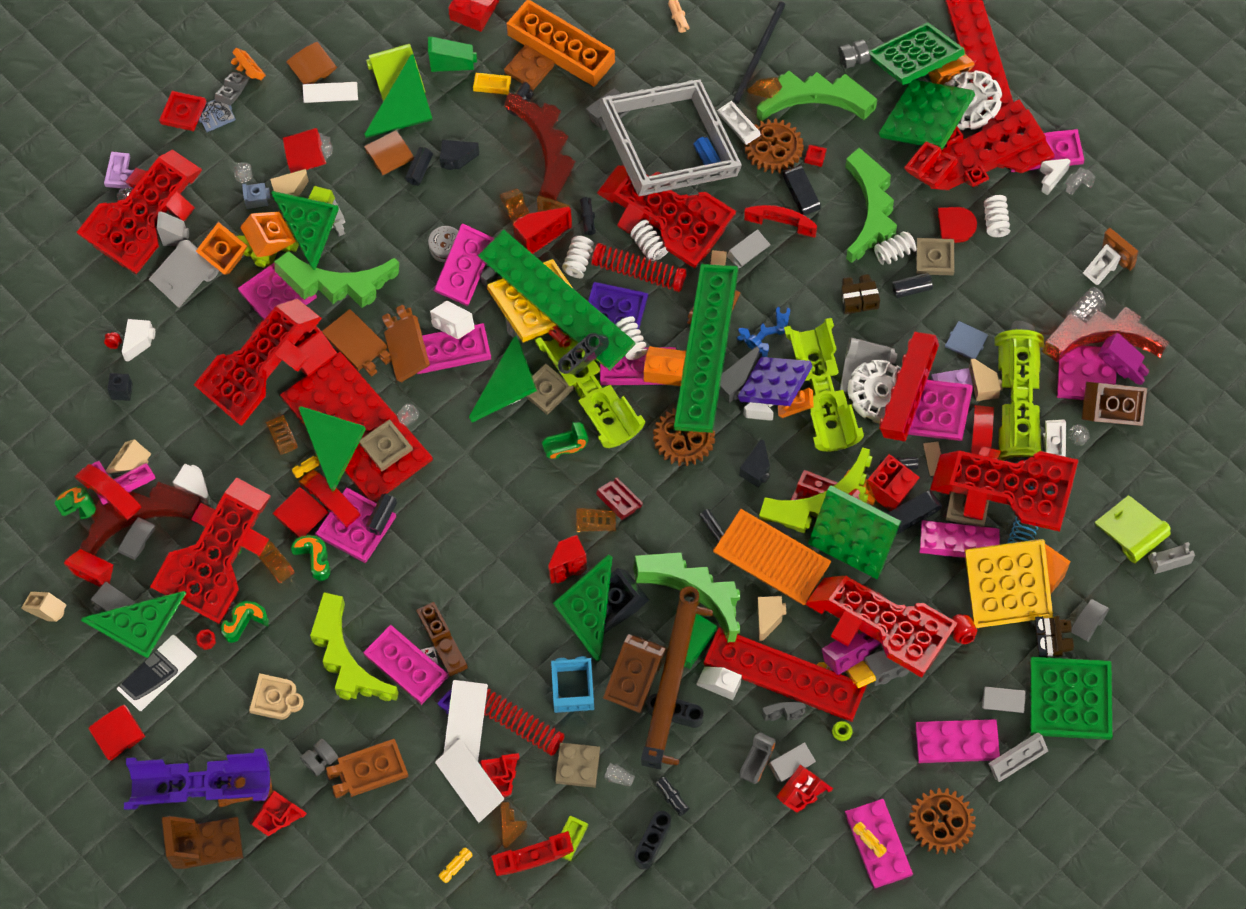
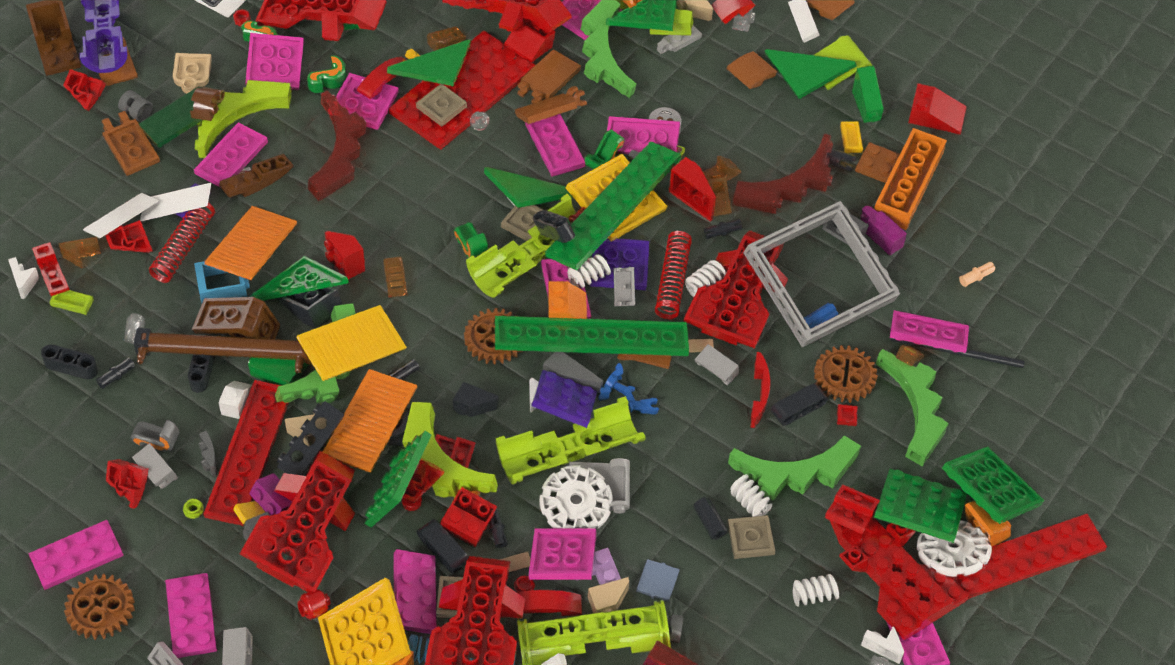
camera: 75 degrees right, 10 degrees down
clear orange slope [257,541,295,583] -> none
red slope [272,487,329,538] -> none
black axle [365,494,397,535] -> none
black axle [405,147,433,186] -> none
white brick [430,301,475,339] -> none
yellow axle [439,848,472,883] -> none
black slope [440,140,480,170] -> none
dark tan plate [555,743,600,788] -> none
white piece [562,236,594,278] -> none
dark red plate [596,478,643,520] -> none
white tile [717,101,761,145] -> none
orange plate [778,388,814,418] -> none
dark grey wheel [838,39,870,69] -> none
dark brown hips [841,274,880,314] -> none
yellow axle [853,822,887,858] -> none
red brick [879,332,939,442] -> none
red tile [938,207,977,243] -> none
none -> white slope [8,257,39,299]
none -> dark green tile [139,86,219,148]
none -> reddish brown cylinder [190,87,225,121]
none -> orange window [205,206,297,280]
none -> dark pink plate [245,33,304,90]
none -> black brick [277,401,345,476]
none -> yellow window [296,305,407,381]
none -> clear red arch [308,90,367,201]
none -> red plate [514,575,535,592]
none -> green animal [584,129,624,170]
none -> light grey hinge [614,267,635,306]
none -> magenta hinge [860,206,907,256]
none -> dark pink plate [890,310,969,353]

